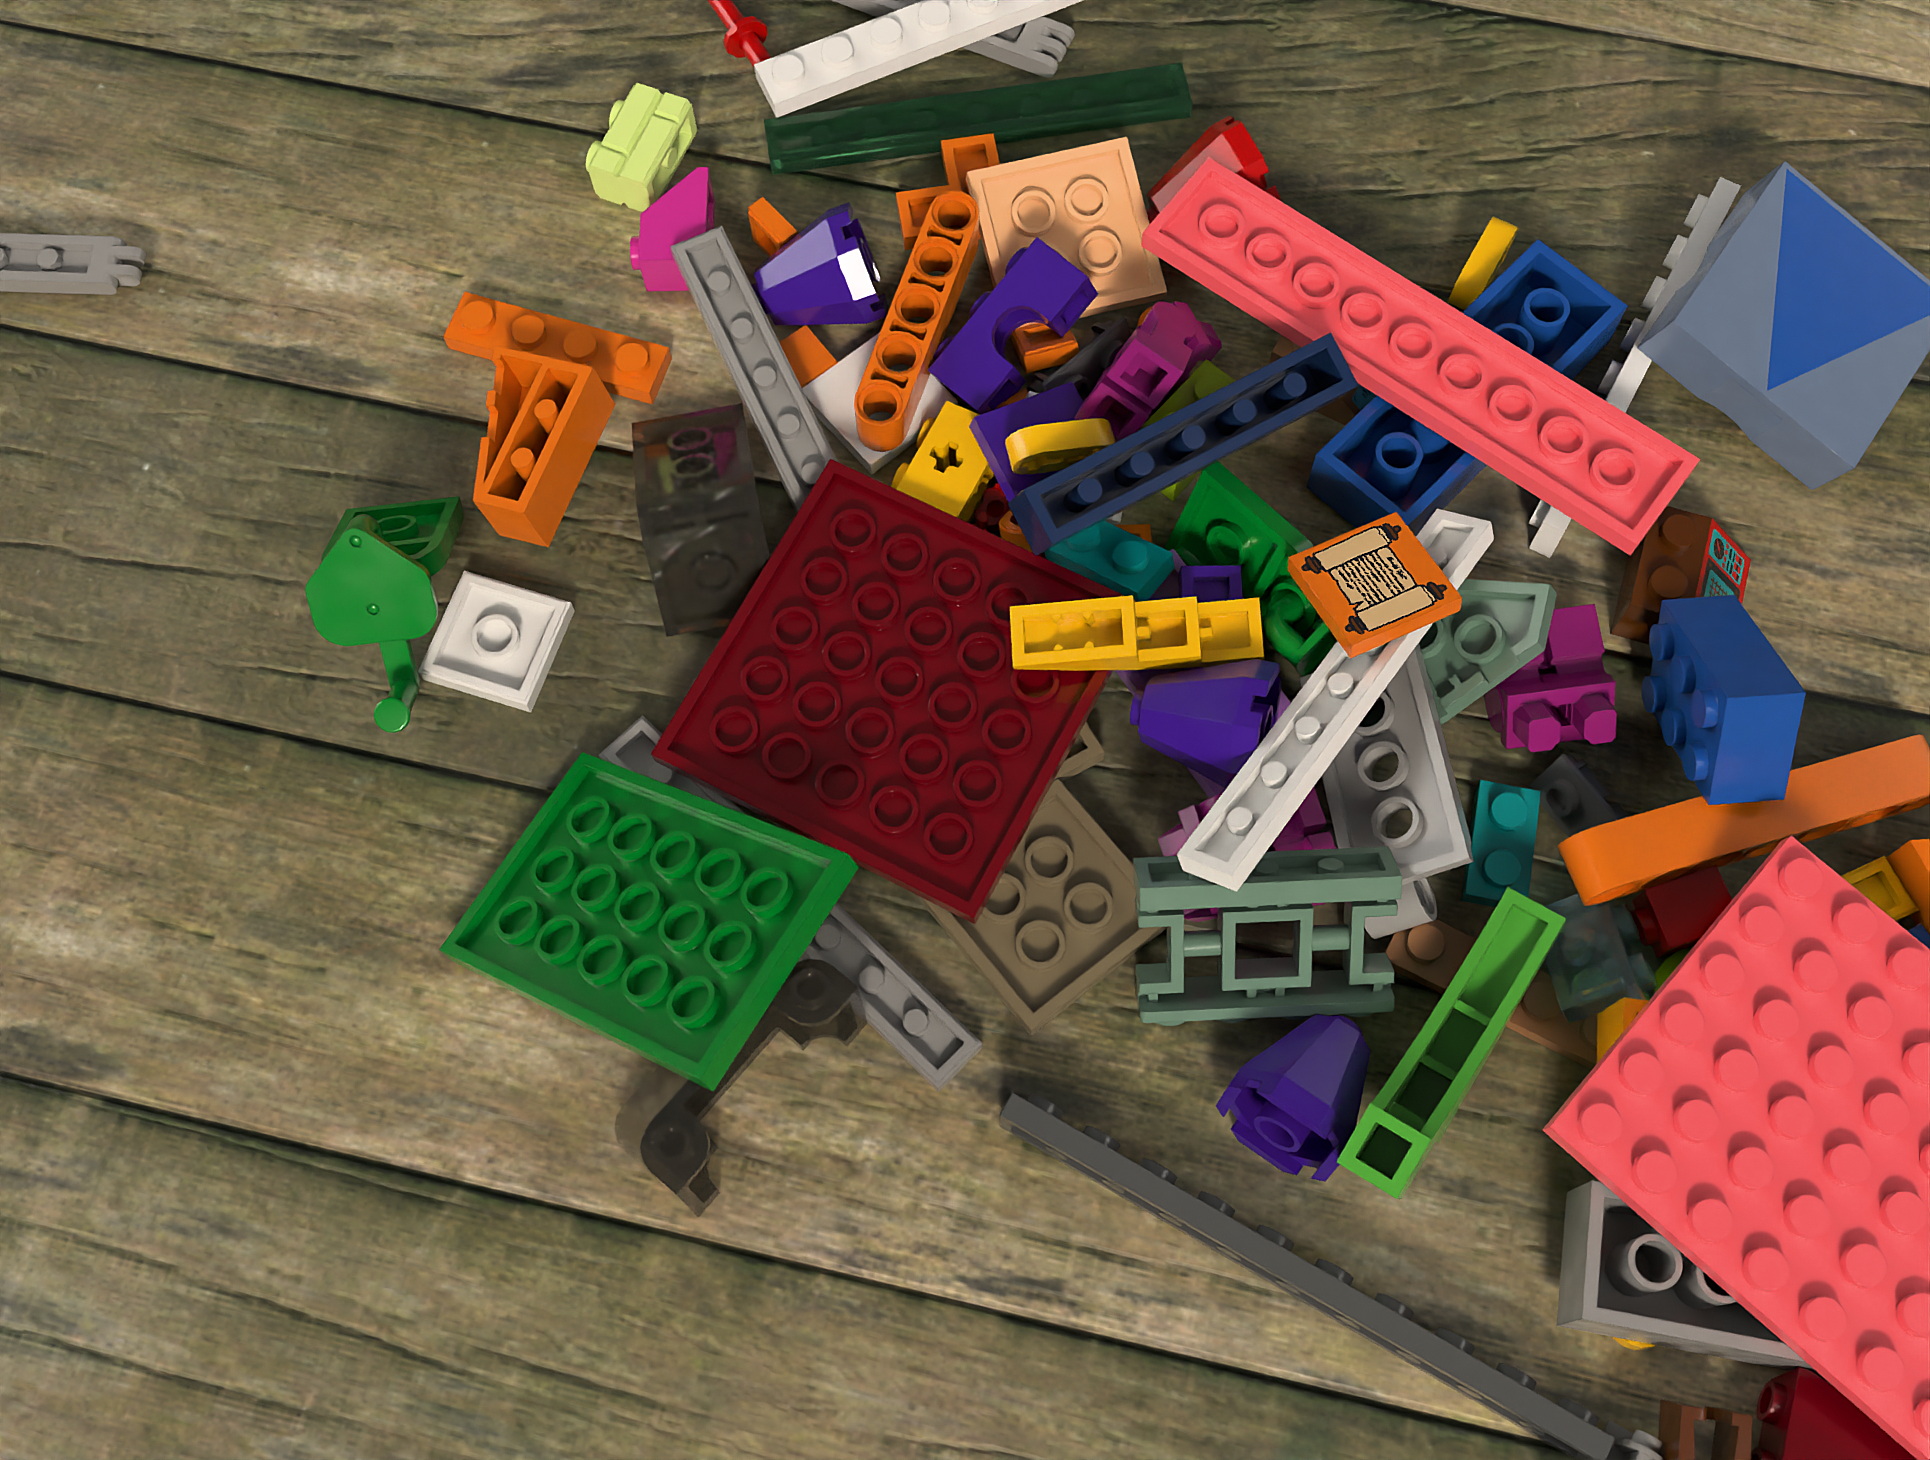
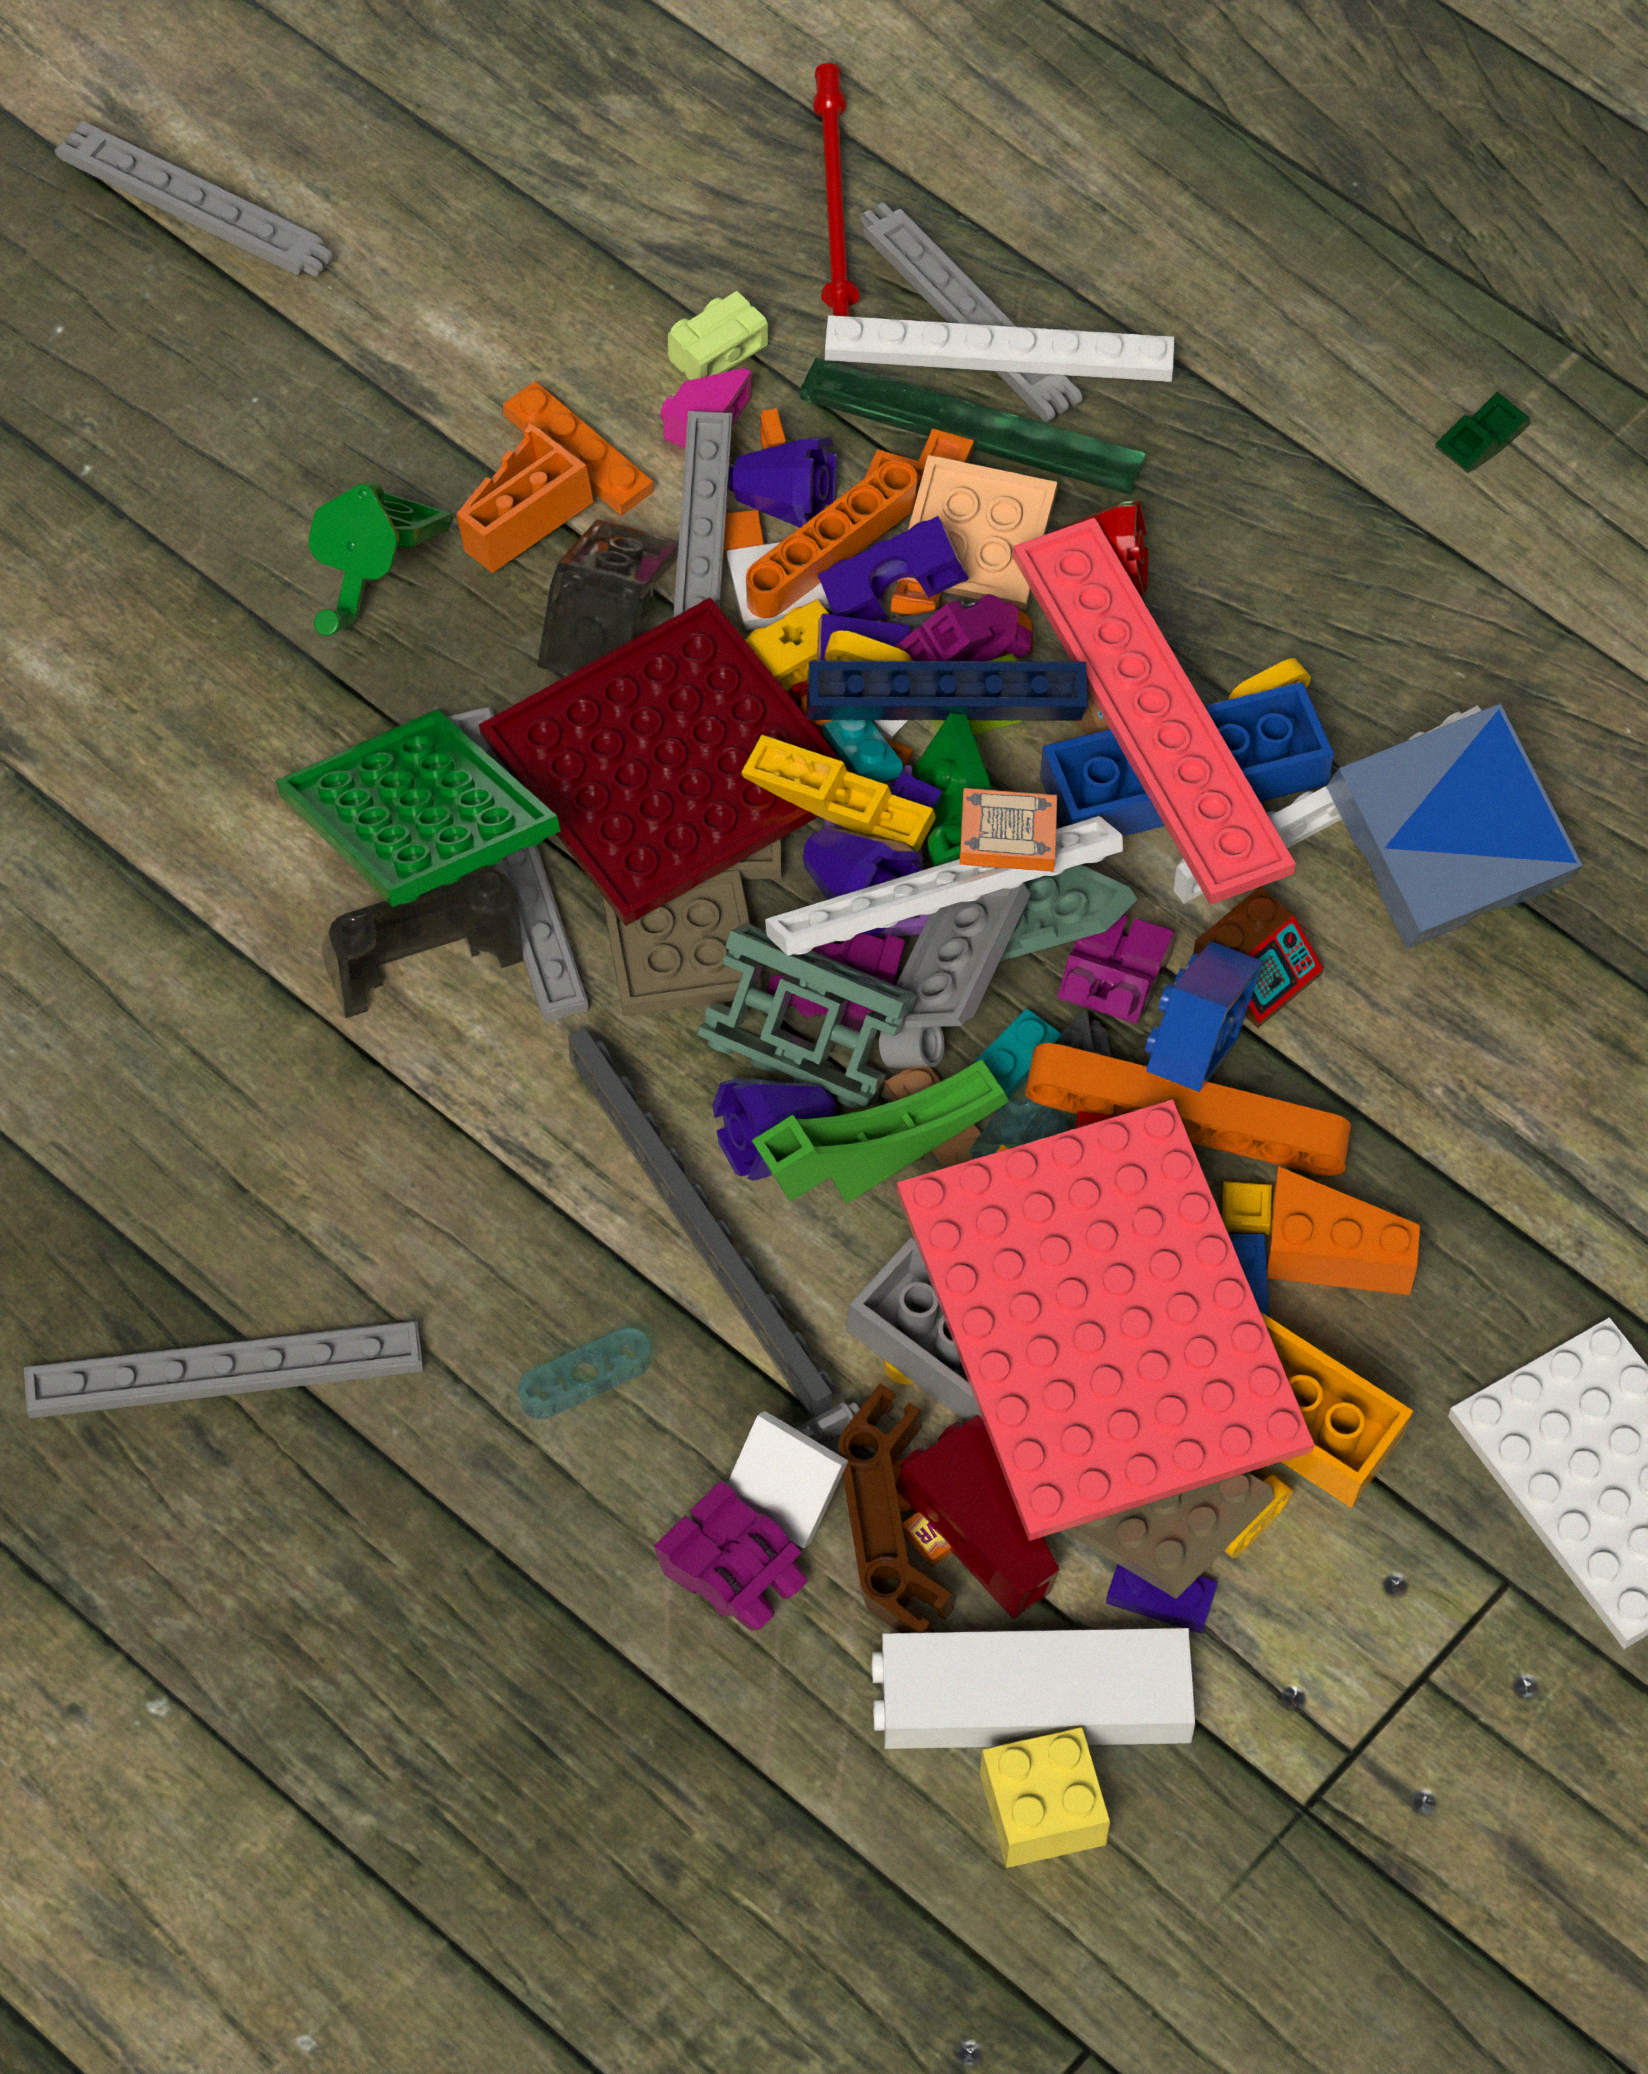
camera: 25 degrees right, 10 degrees down
white tile [418,571,575,712] -> none

